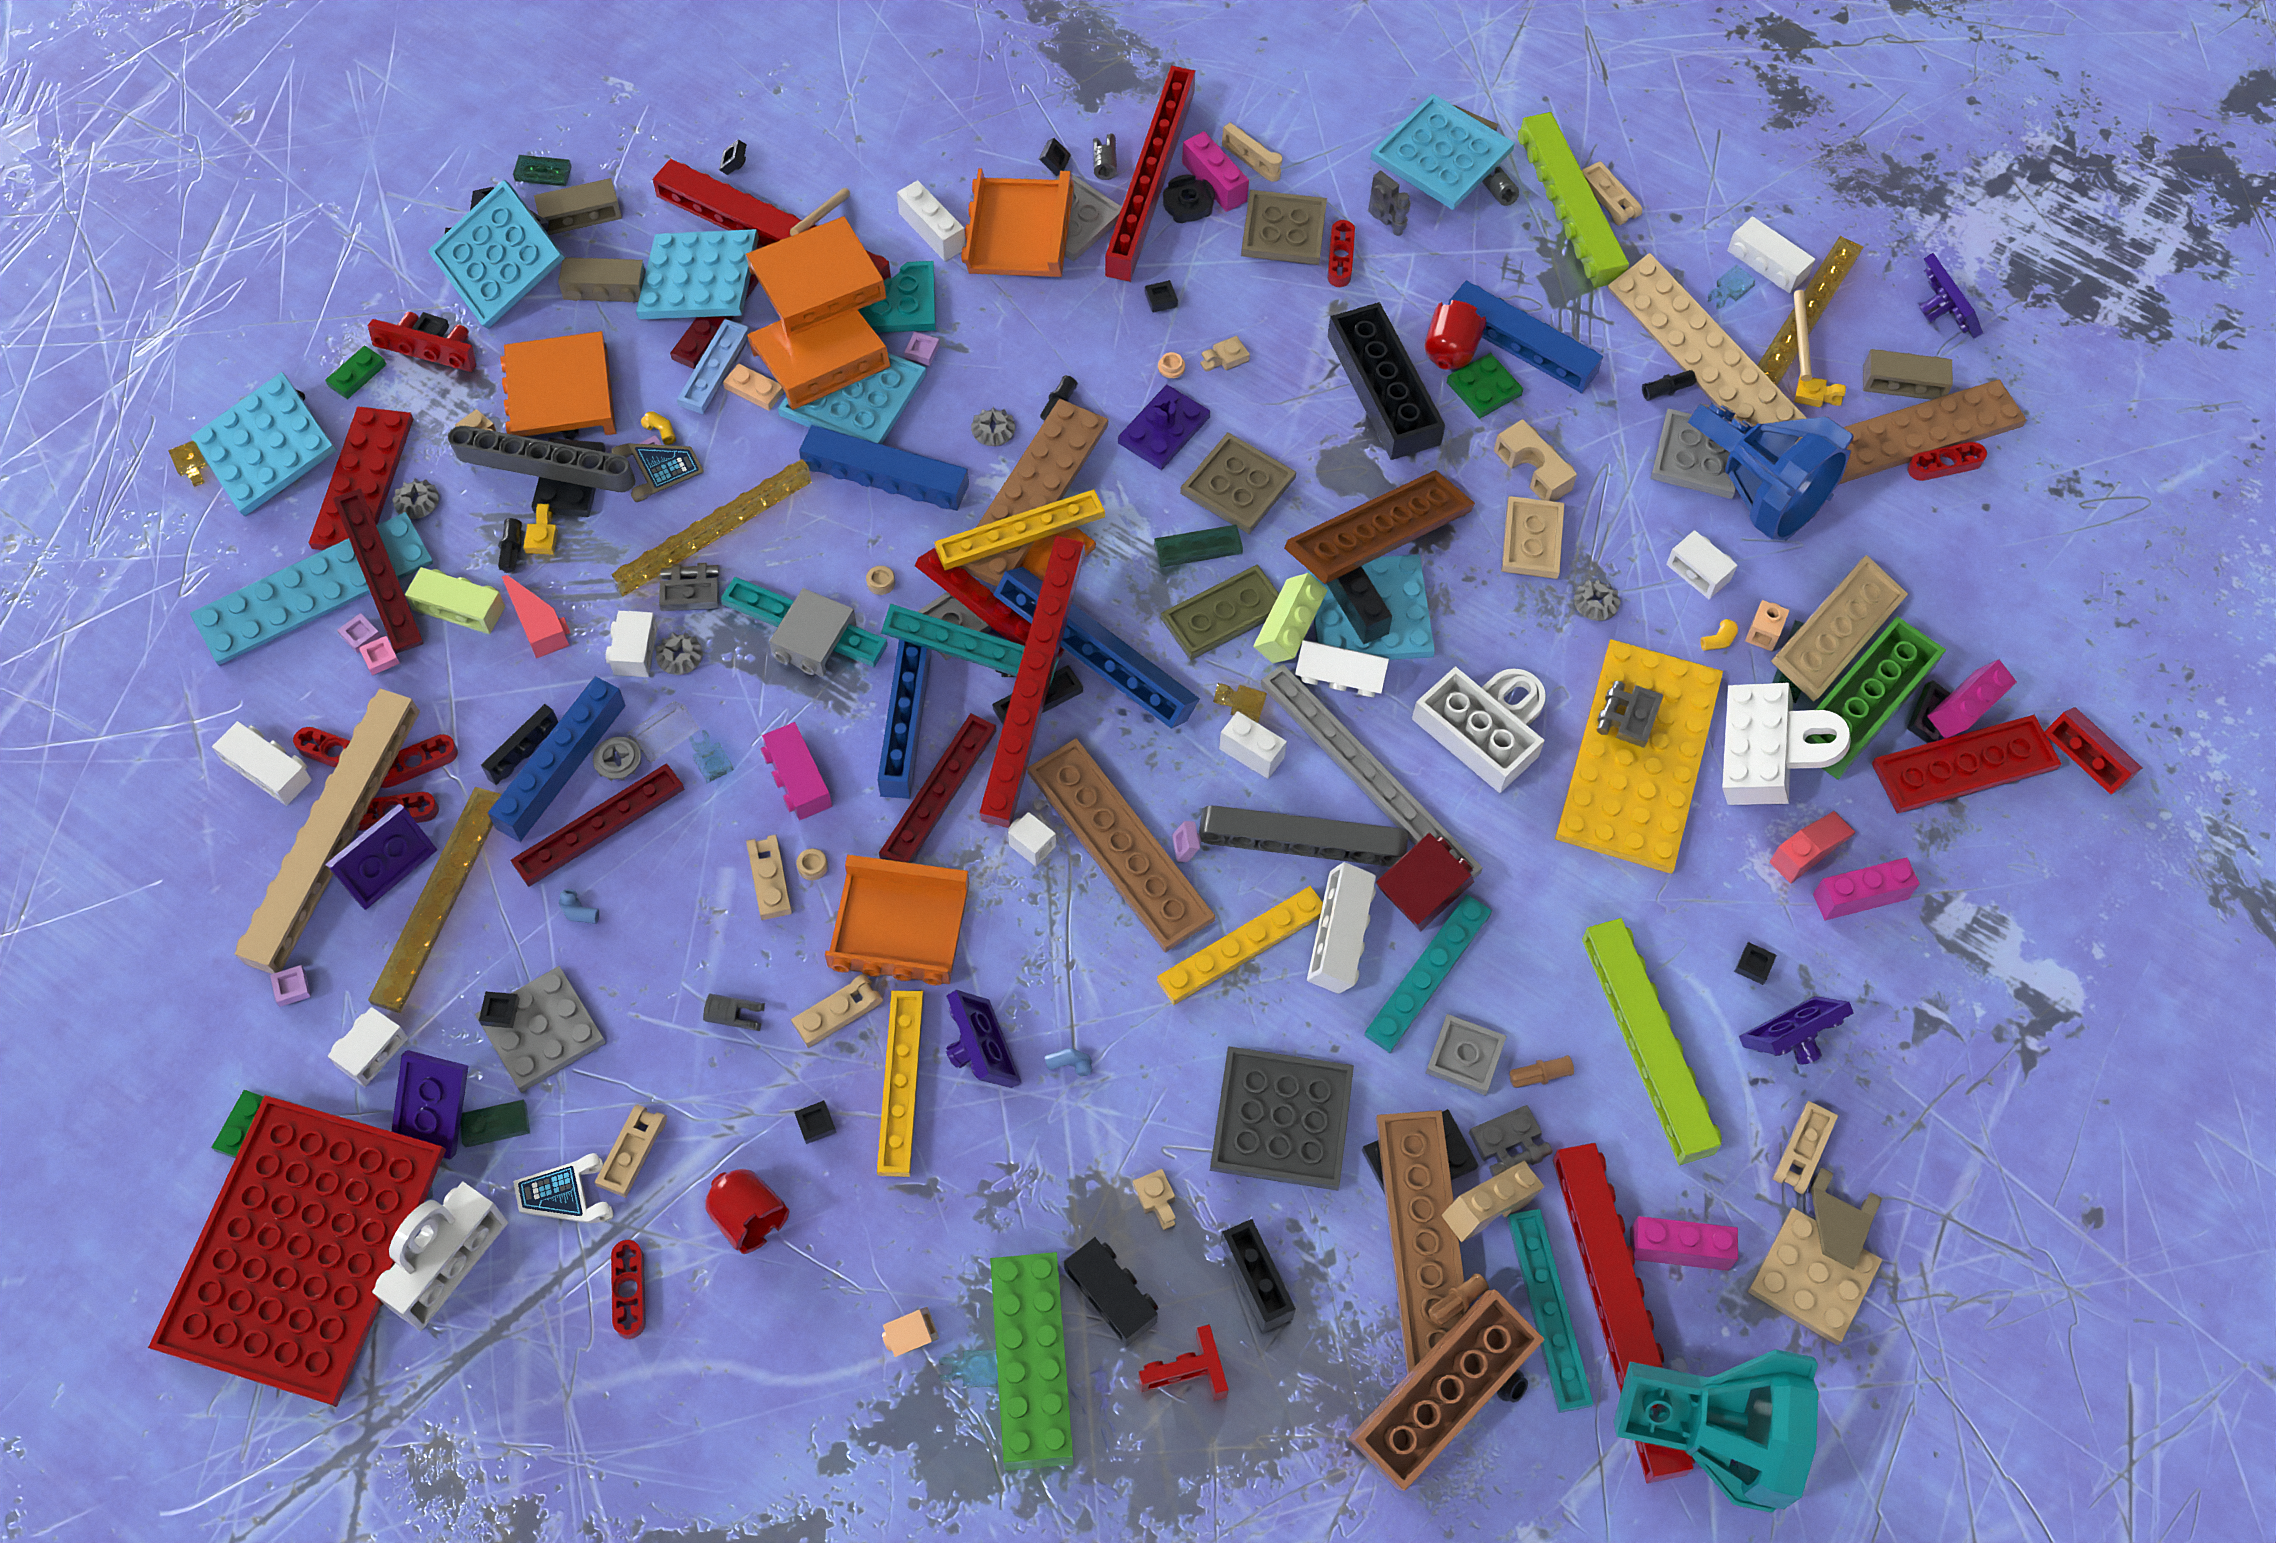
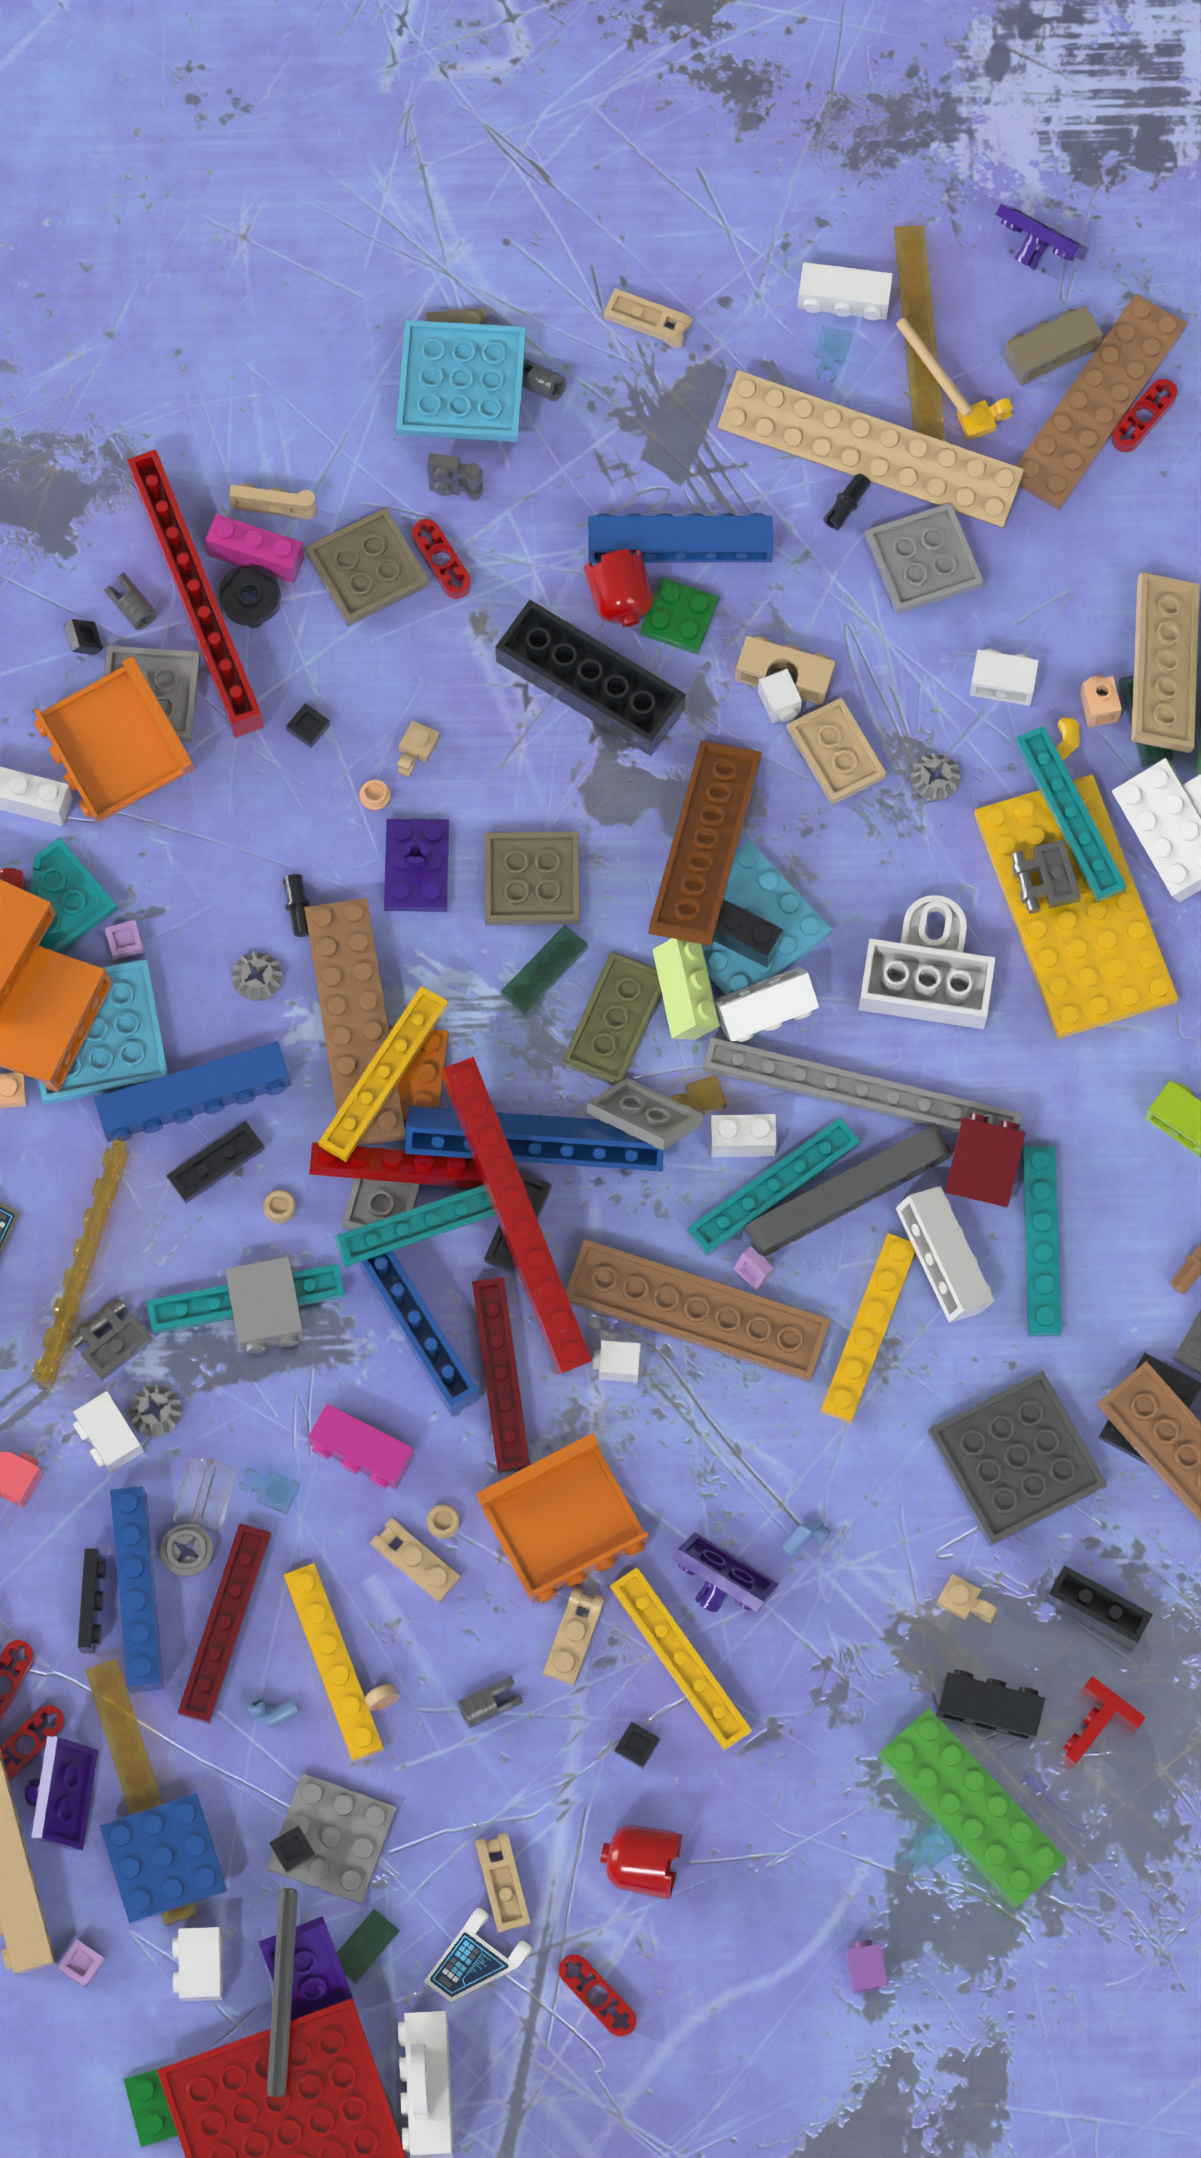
camera: 35 degrees left, 10 degrees up
light nougat brick [882,1307,939,1357] -> none
light grey plate [1426,1014,1507,1096] -> none
lime brick [1518,112,1629,288] -> none
blue plate [1688,403,1854,541] -> none
none -> blue plate [100,1793,228,1925]
none -> black plate [166,1121,265,1204]
none -> dark grey axle [267,1888,298,2097]
none -> yellow plate [284,1563,384,1762]
none -> tan tile [365,1683,400,1711]
none -> light grey plate [587,1078,703,1150]
none -> teal plate [687,1117,860,1256]
none -> white brick [758,669,802,723]
none -> medium lavender brick [845,1940,888,1994]
none -> teal plate [1015,726,1127,902]

